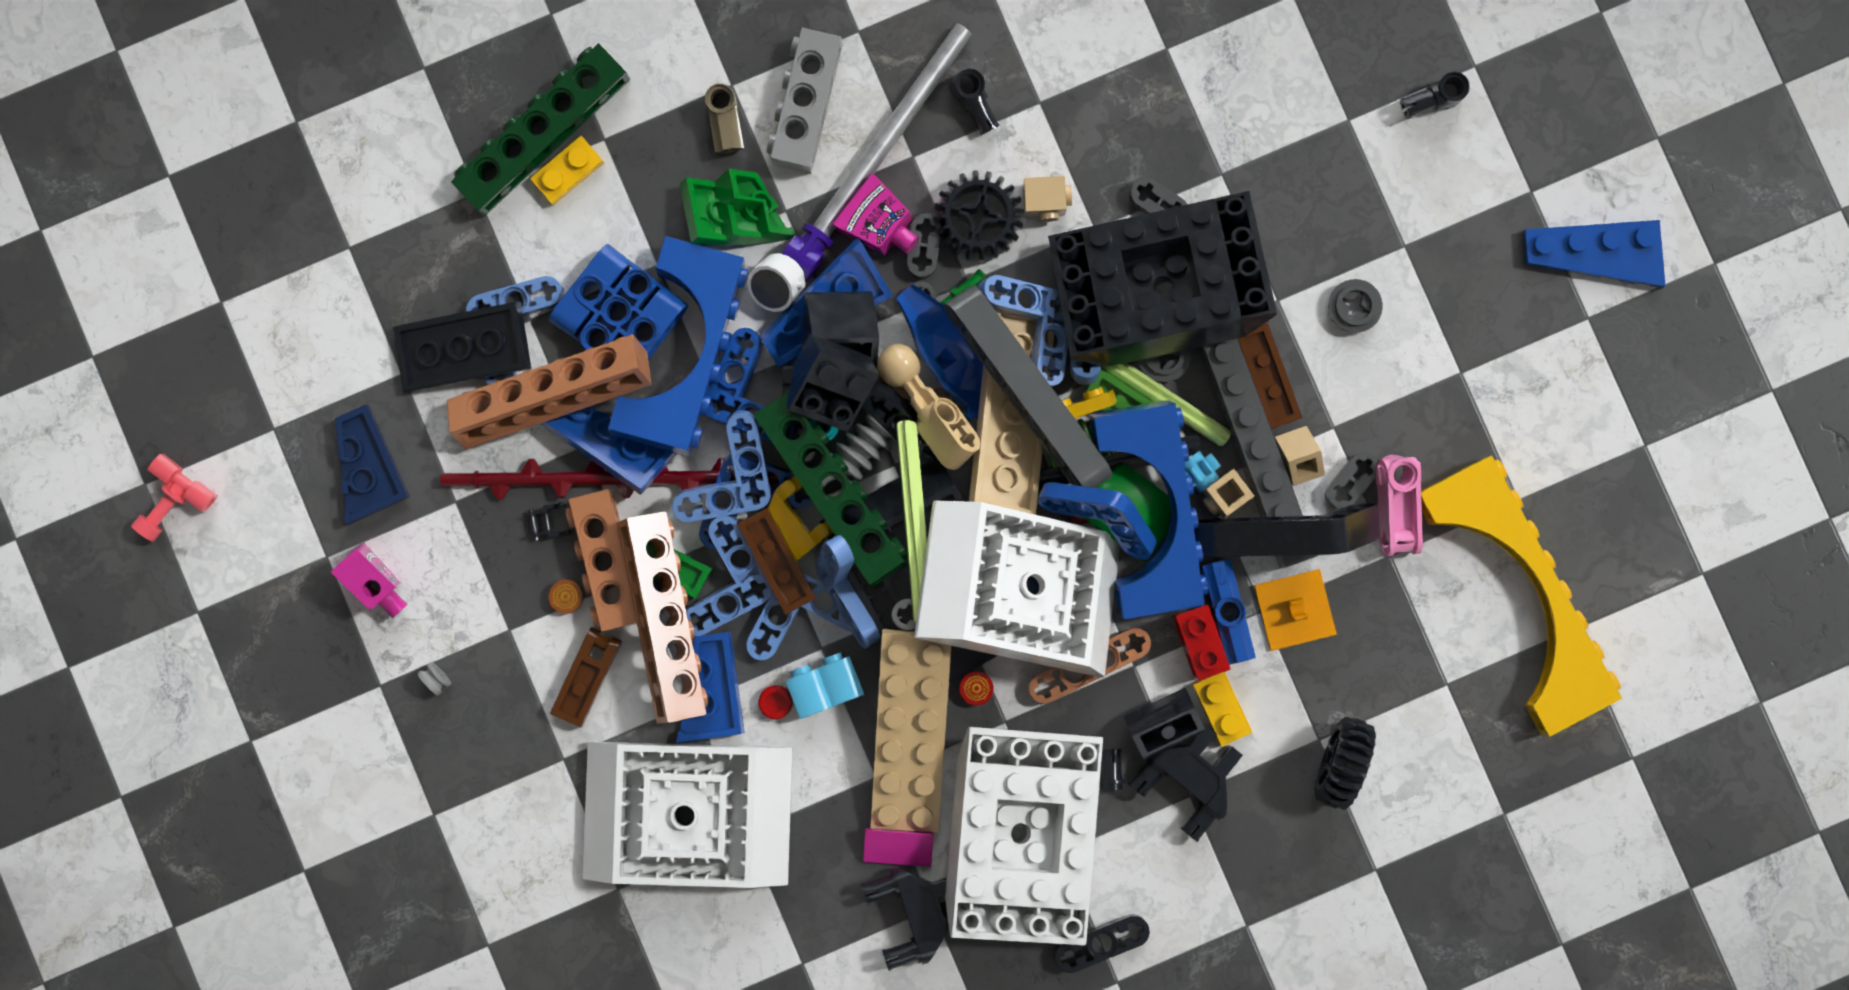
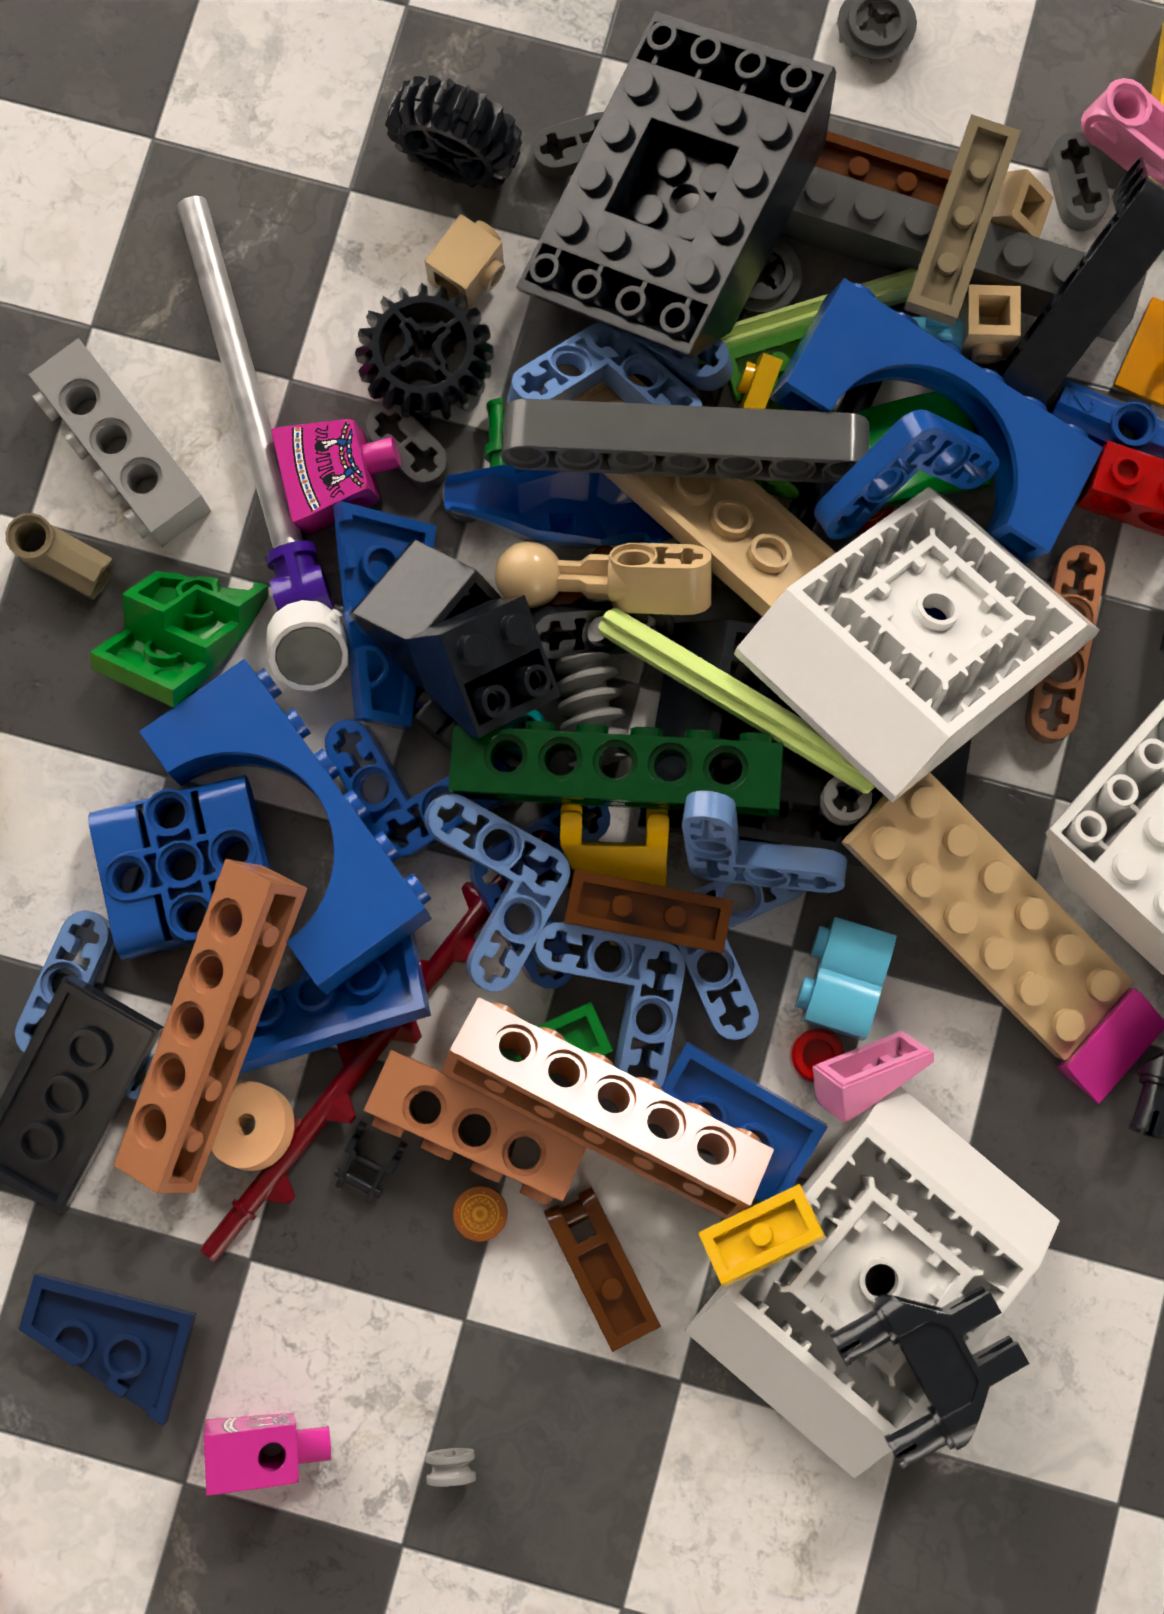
camera: 55 degrees left, 5 degrees down
black pin [949,68,1000,135] -> none
red tile [960,671,994,705] -> none
none -> light nougat piece [211,1081,295,1171]
none -> black gear [385,75,522,188]
none -> yellow plate [698,1184,827,1287]
none -> bright pink slope [813,1031,934,1123]
none -> black connector [829,1286,1030,1471]
none -> dark tan plate [904,114,1021,326]

